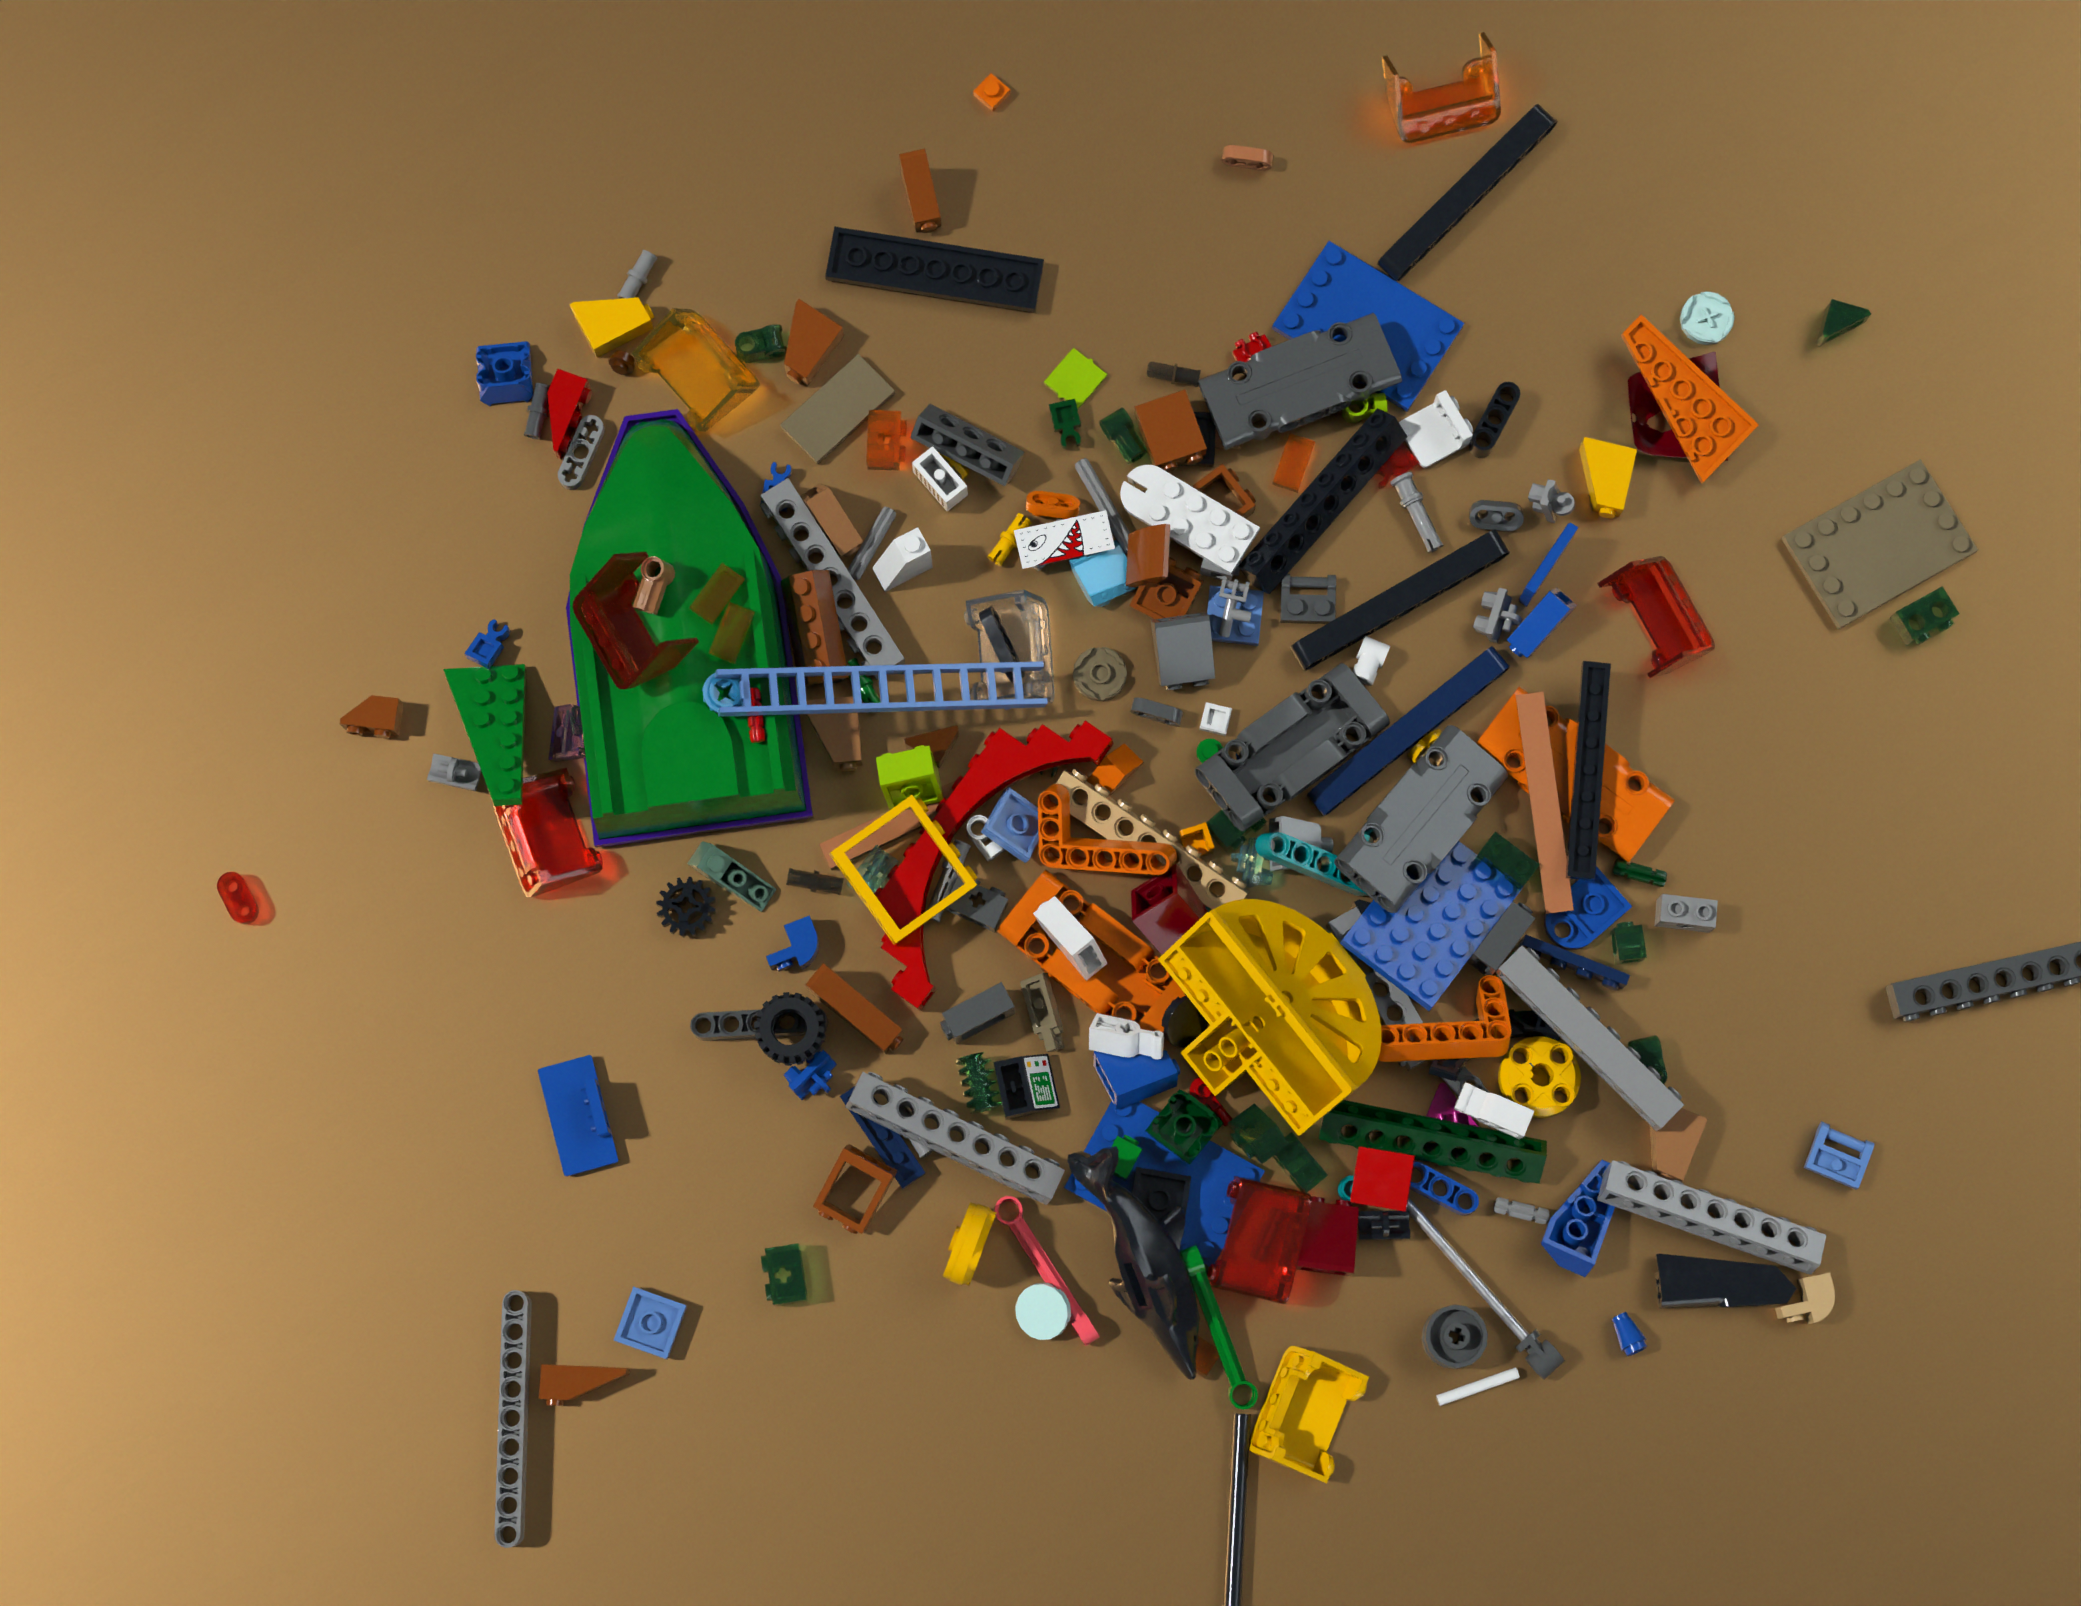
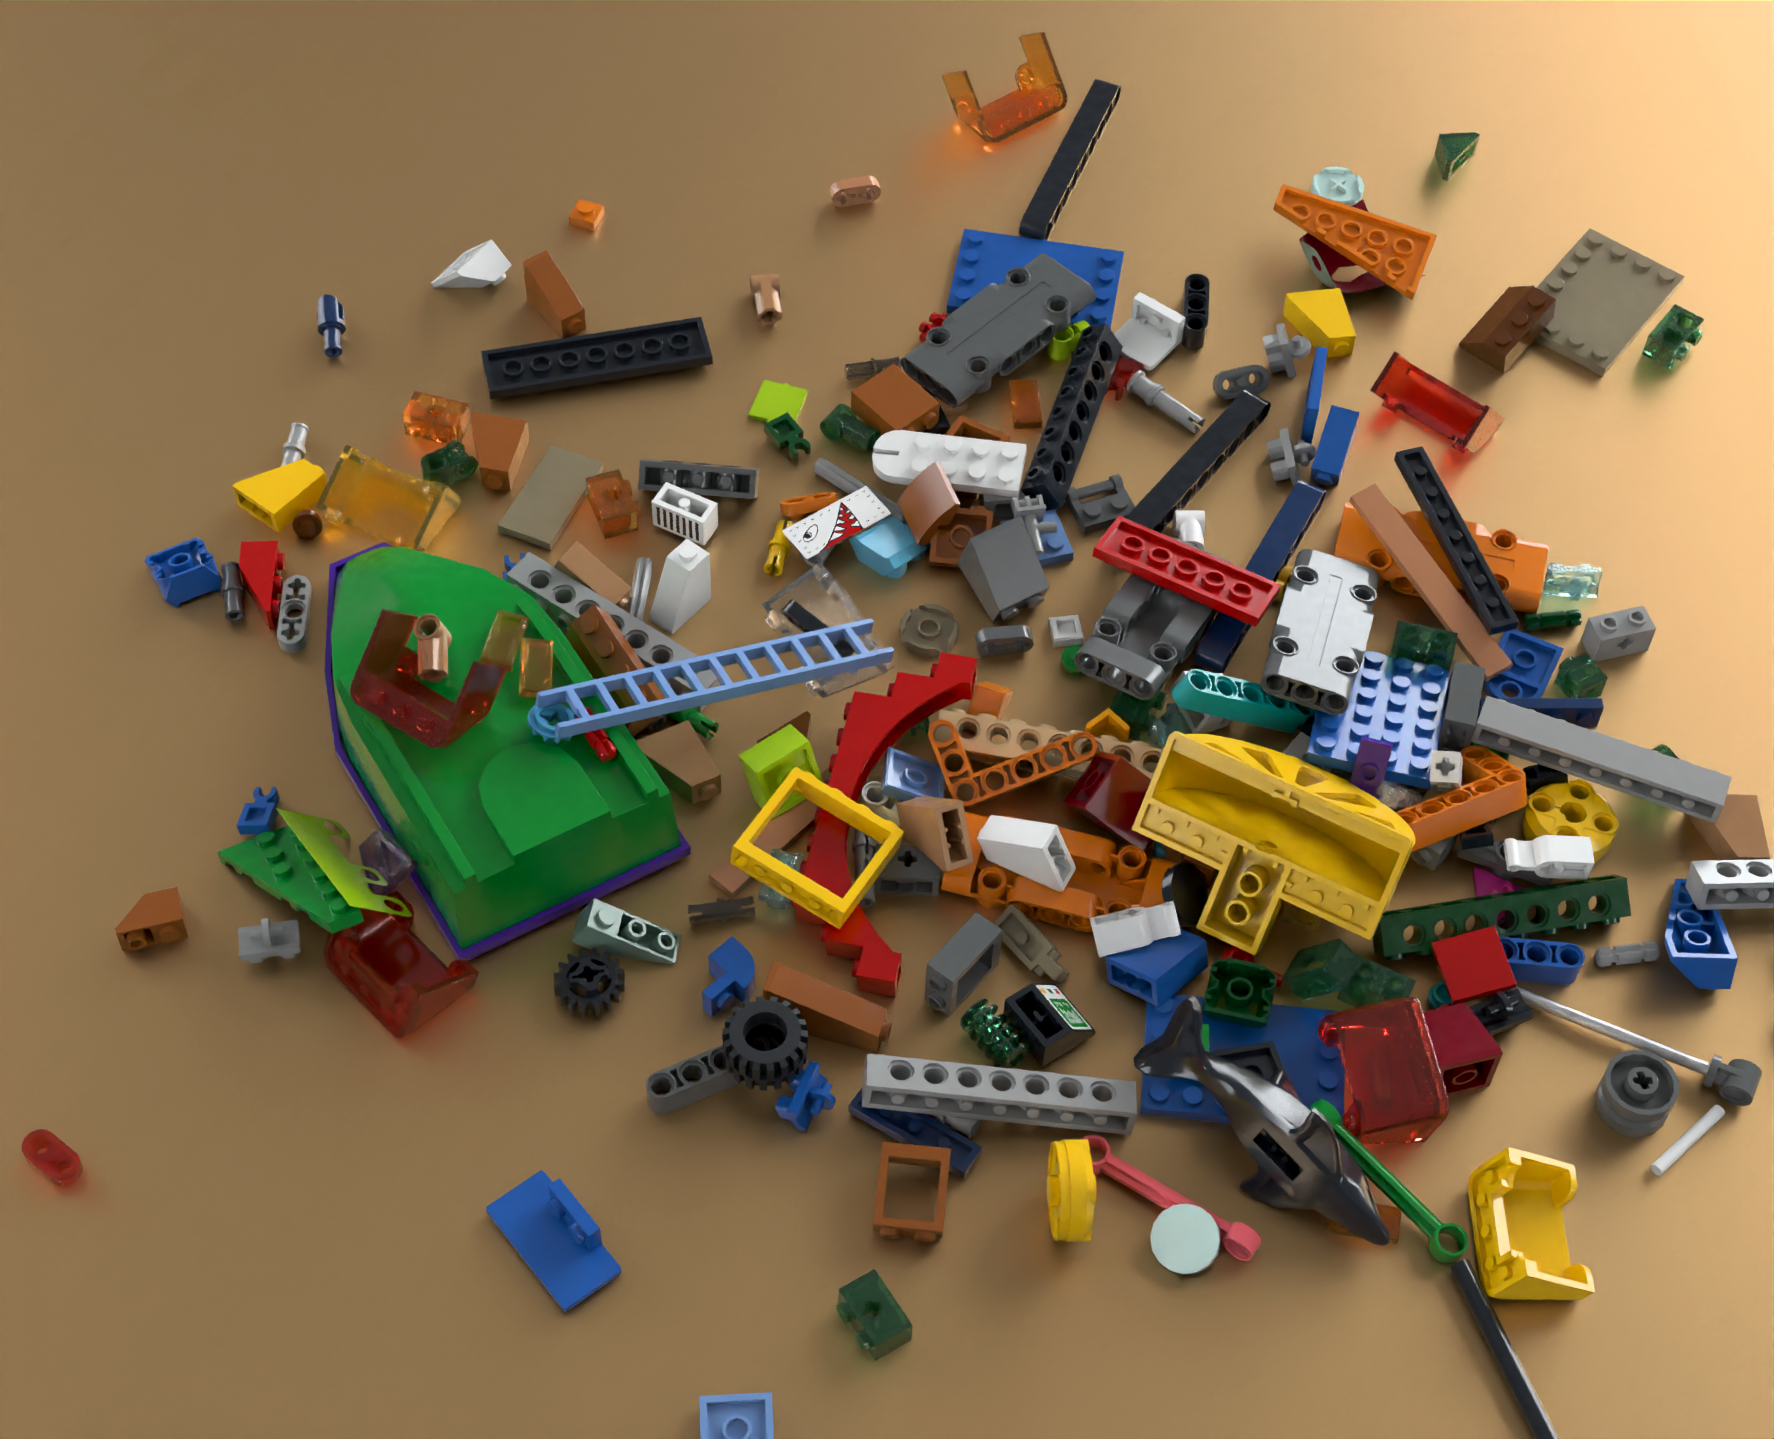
camera: 25 degrees left, 25 degrees down
none -> lime piece [276,808,412,917]
none -> dark blue arm [317,294,346,357]
none -> clear orange brick [402,391,471,447]
none -> white slope [431,239,512,288]
none -> medium nougat piece [750,273,782,325]
none -> medium nougat slope [896,796,974,871]
none -> red plate [1092,516,1281,627]
none -> dark purple plate [1350,736,1393,800]
none -> clear plate [1376,780,1422,809]
none -> white piece [1429,750,1463,794]
none -> reddish brown slope [1459,285,1556,374]
none -> clear light blue hips [1543,562,1603,601]

